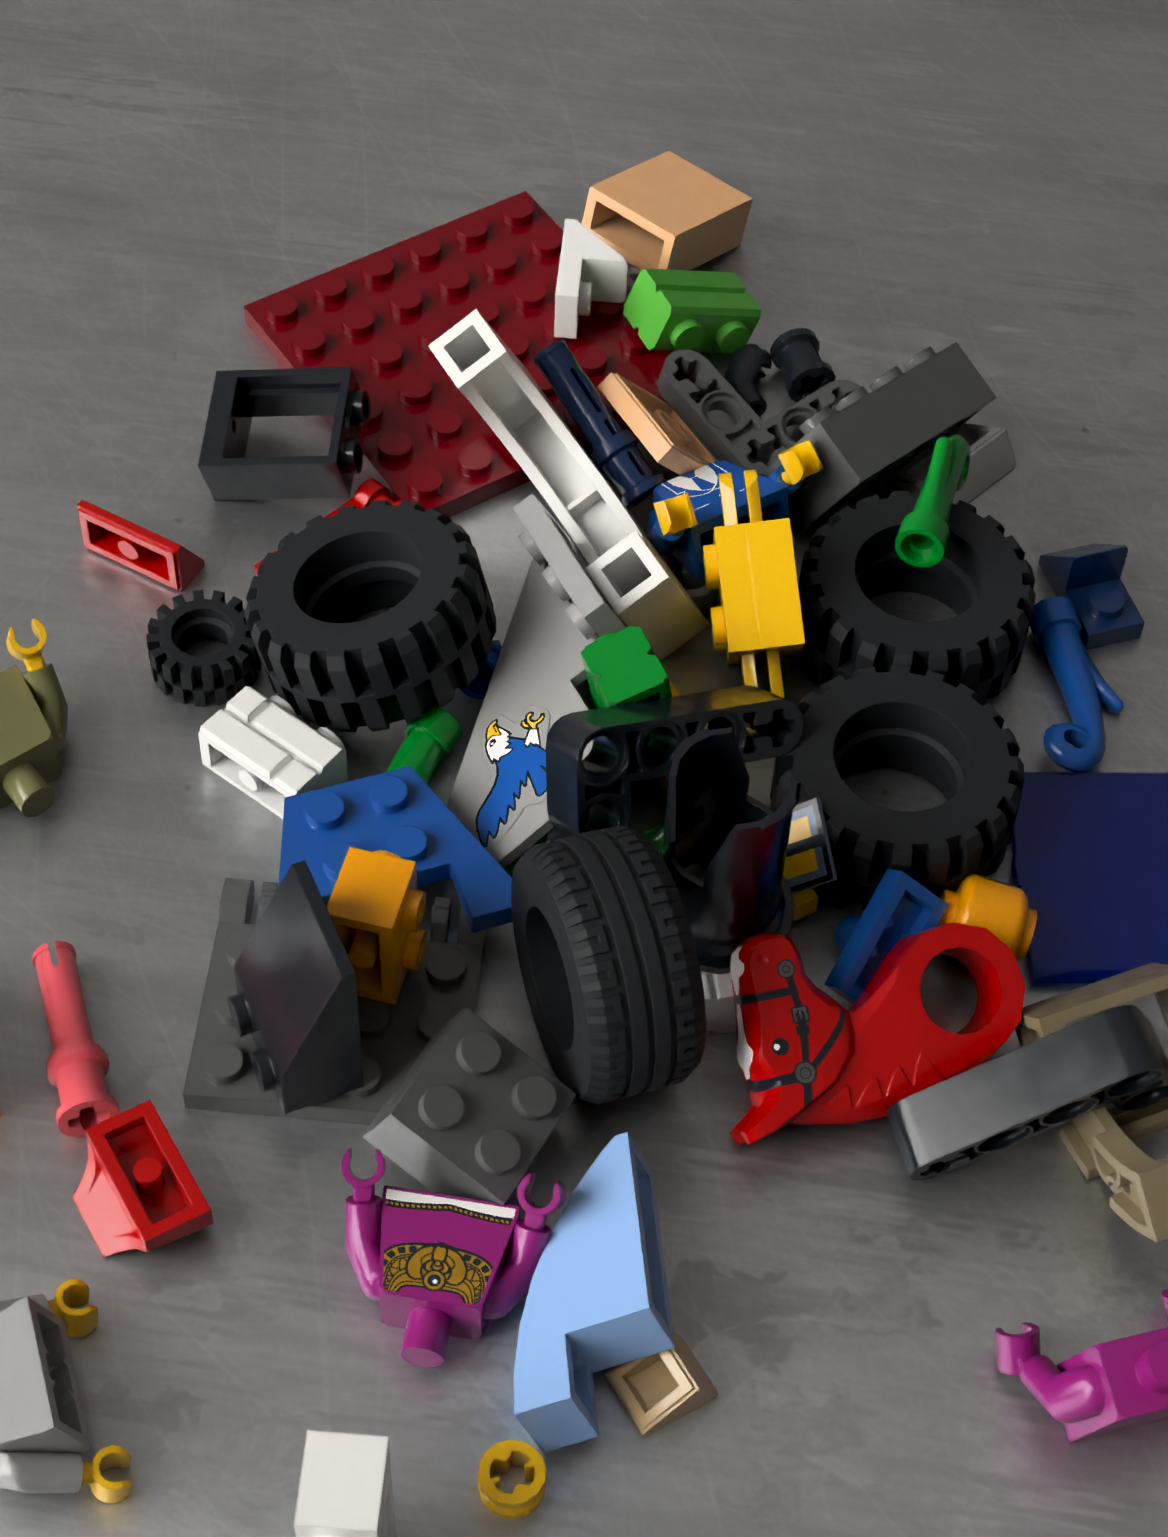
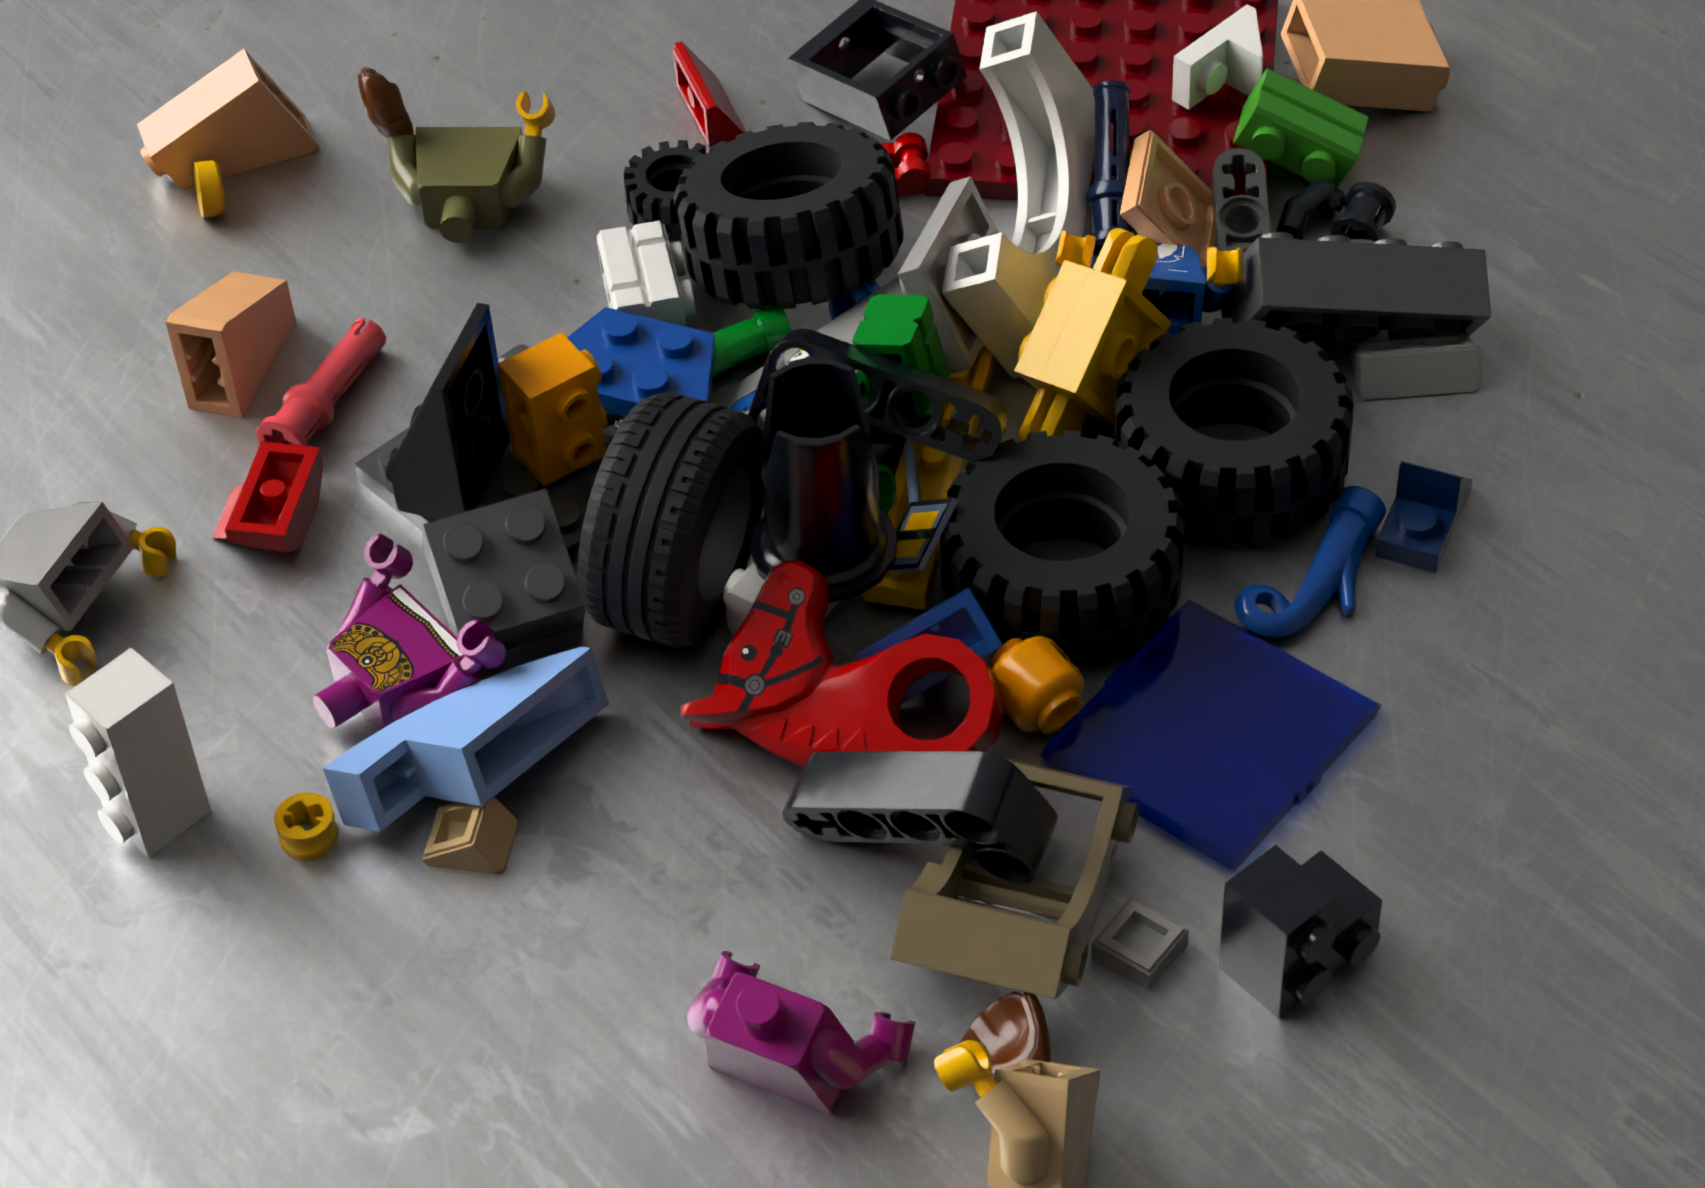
camera: 45 degrees right, 5 degrees down
green plant [895,434,970,567] -> none

